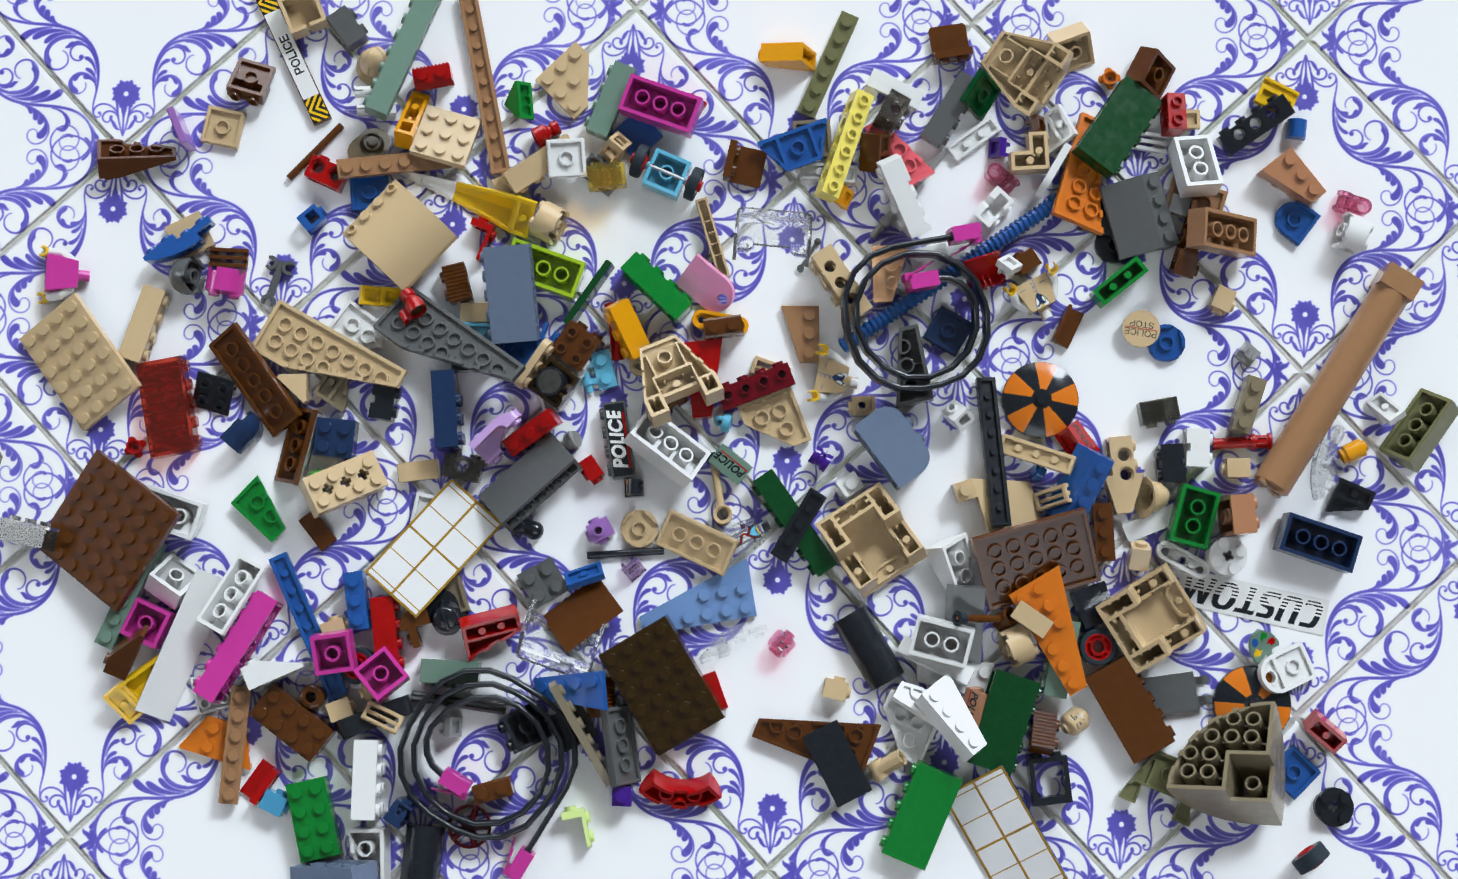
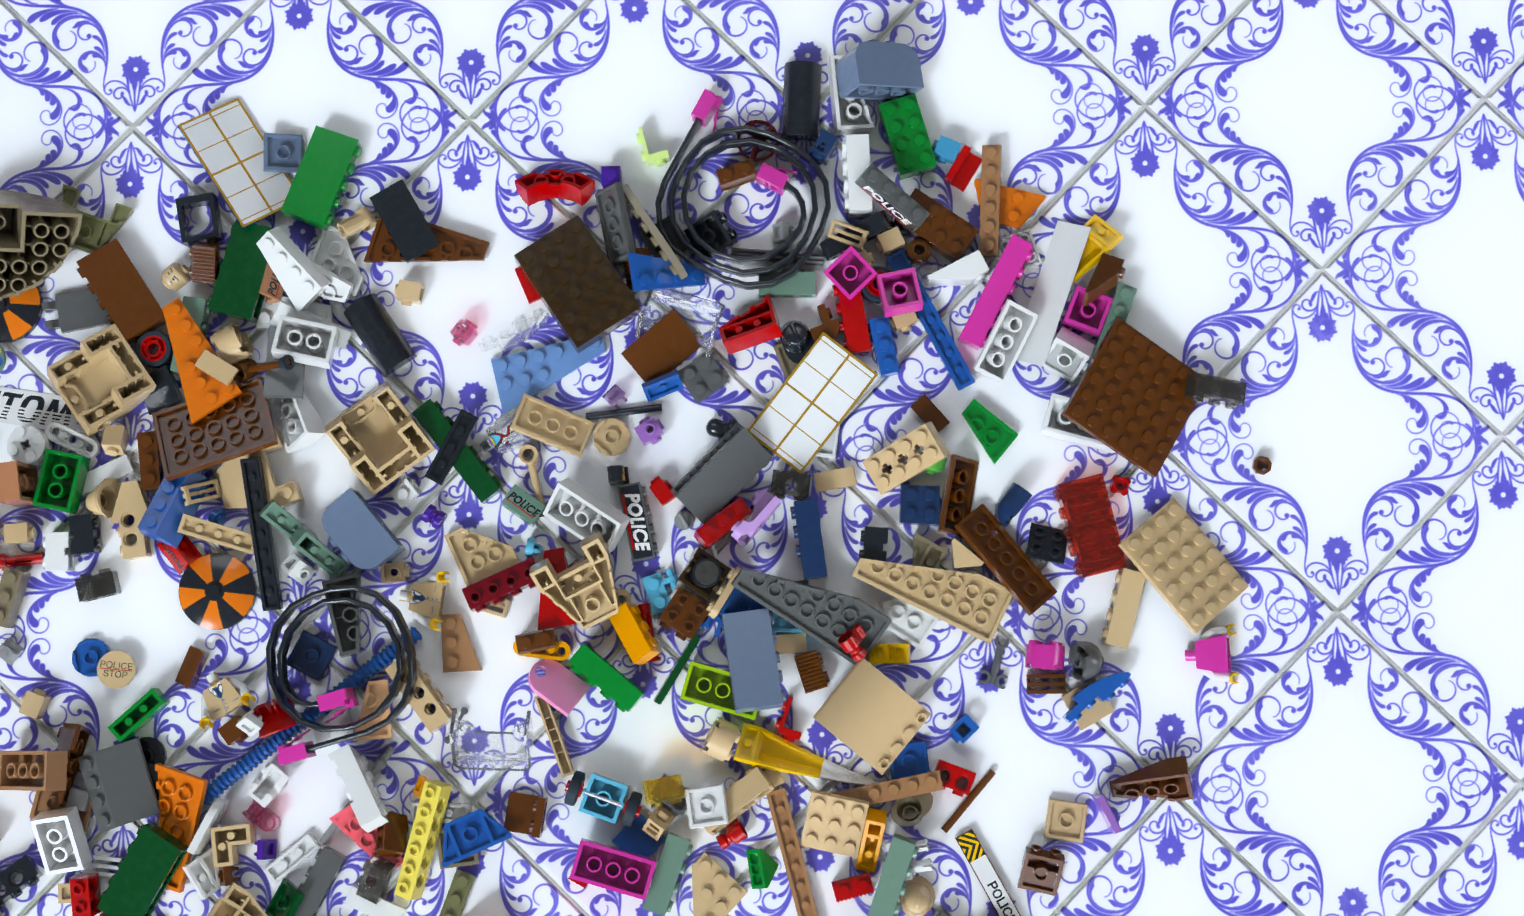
camera: 175 degrees left, 0 degrees up
none -> sand green bracket [259,499,349,578]
none -> sand blue tile [263,133,303,173]
none -> dark grey brick [854,163,930,233]

